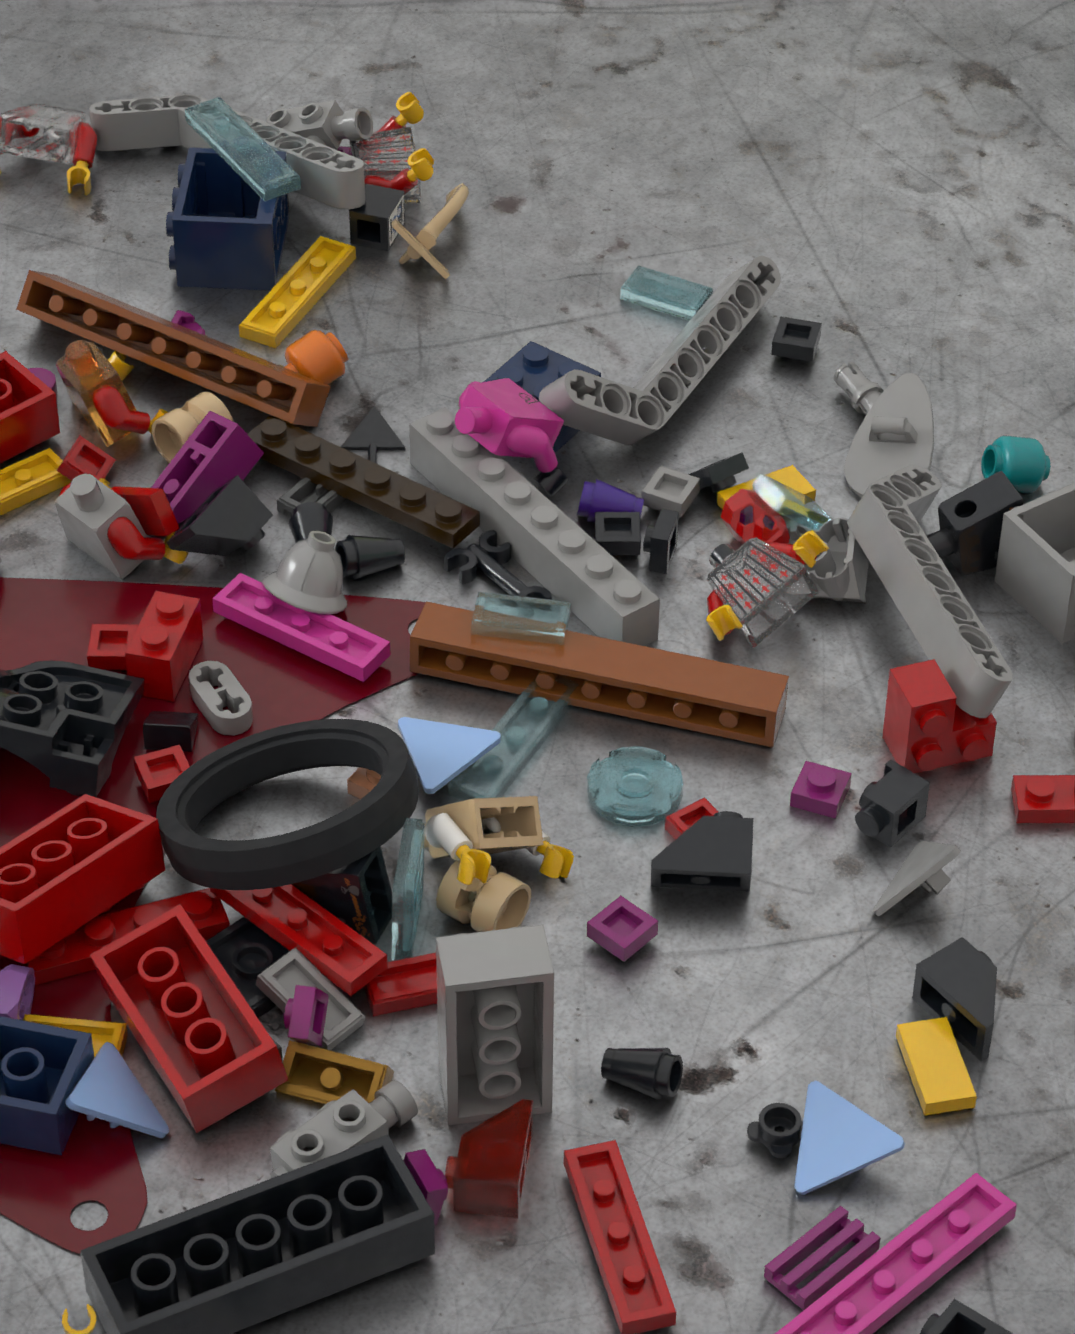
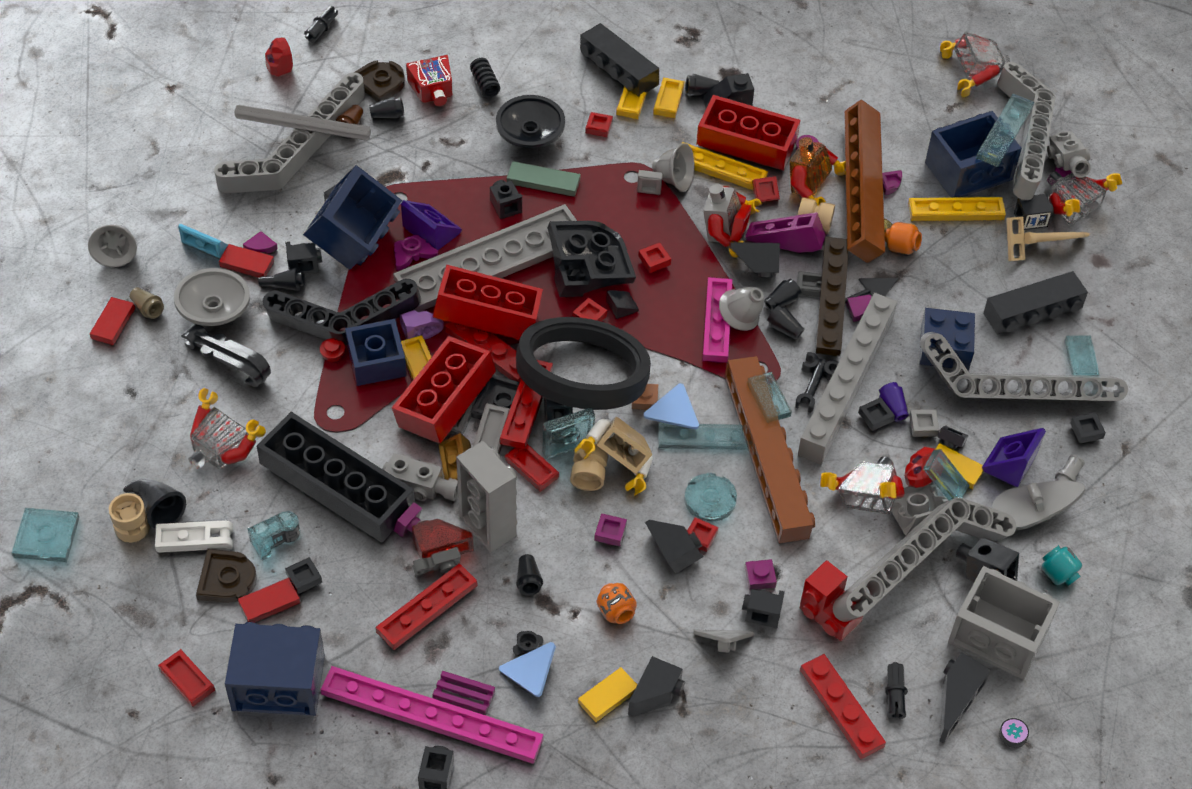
camera: 60 degrees right, 10 degrees up
light blue piece [65,1042,170,1138] -> none
red brick [125,591,203,702] -> none
light grey beam [188,661,253,736] -> none
magenta plate [284,985,329,1047] -> none
dark pink torso [455,378,568,497] -> none
black plate [643,509,679,574] -> none
none -> dark grey plate [412,547,461,576]
none -> orange head [596,583,637,624]
none -> magenta tile [846,294,871,322]
none -> dark purple slope [982,428,1046,487]
none -> black brick [983,271,1088,335]

